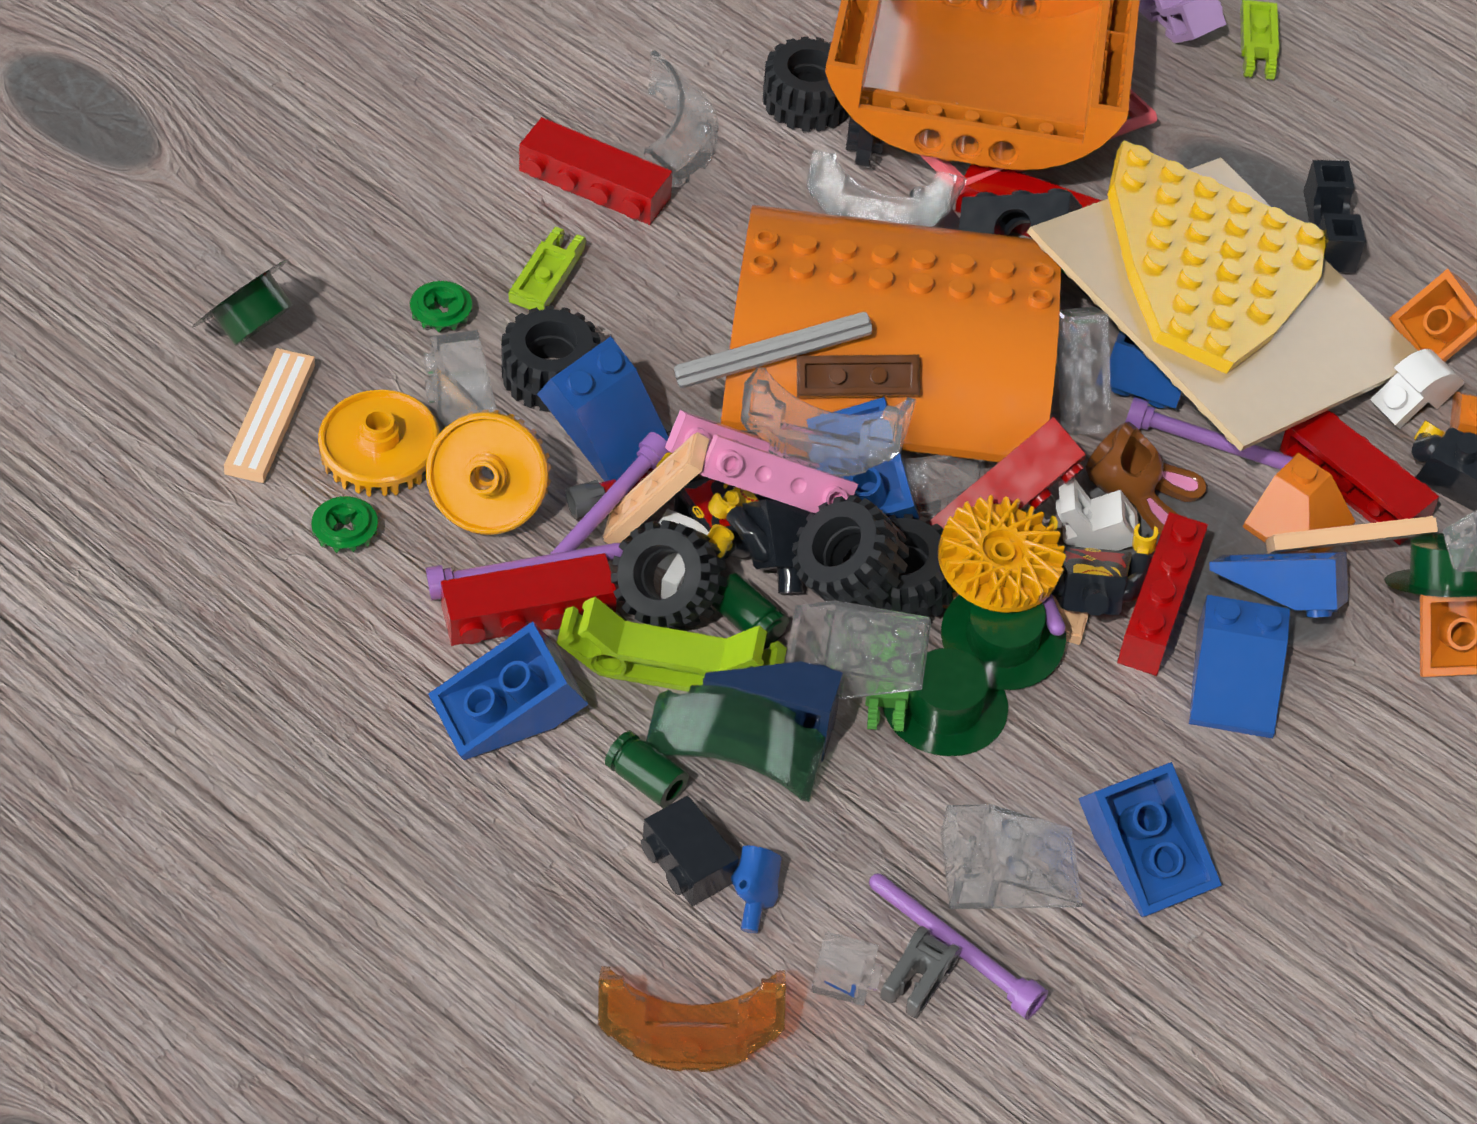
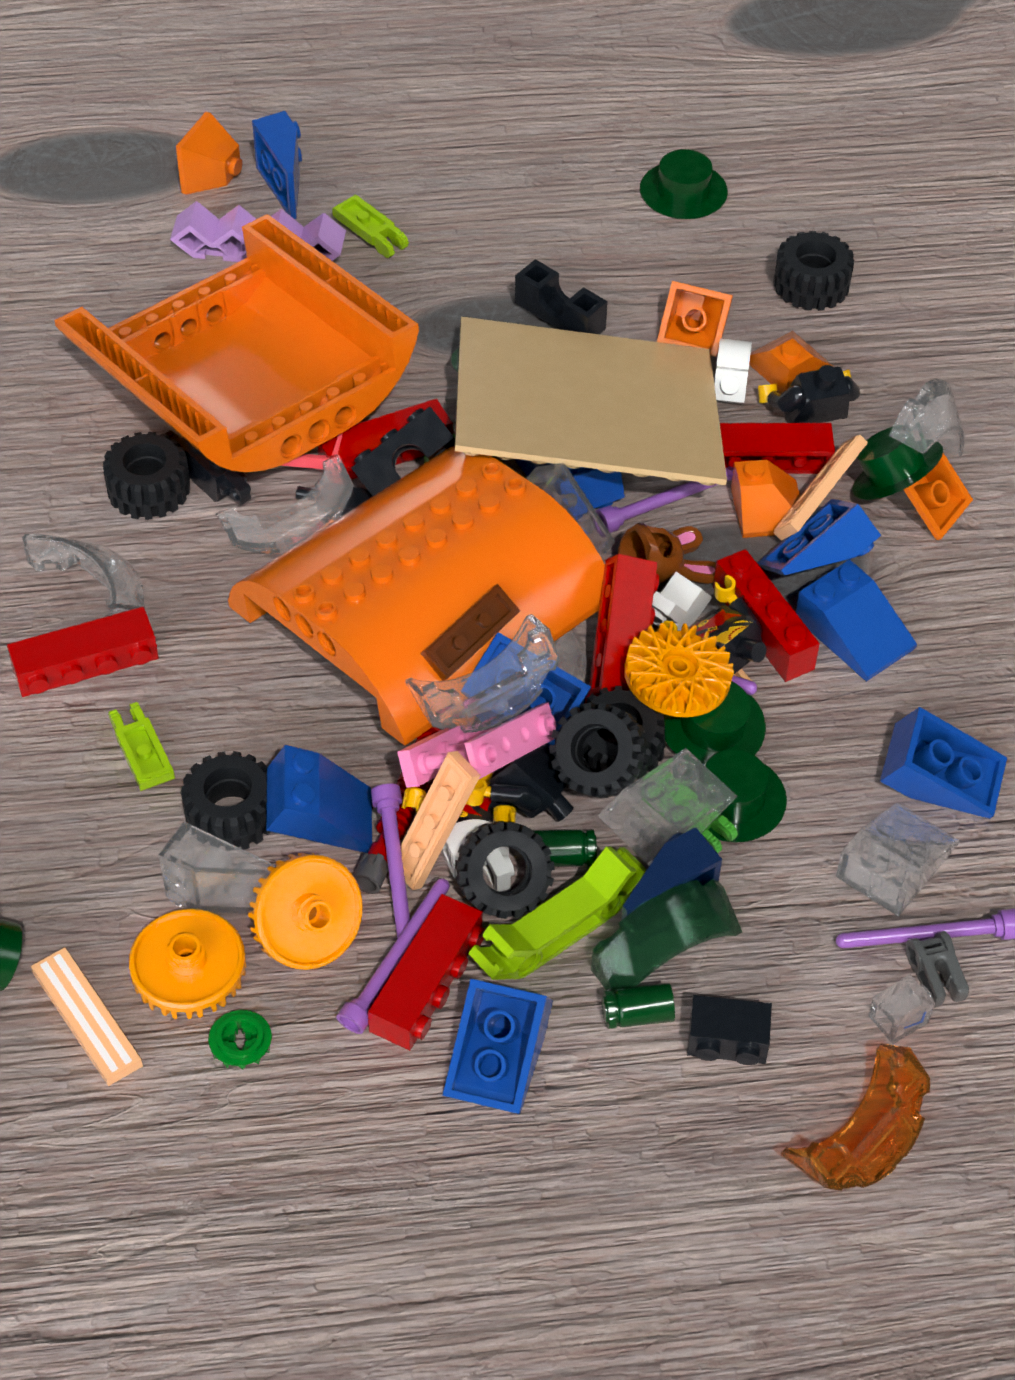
camera: 45 degrees left, 0 degrees up
green gear [410,281,472,333] -> none
light grey axle [674,312,872,388] -> none
blue piece [731,846,782,934] -> none
yellow piece [1108,140,1326,374] -> none

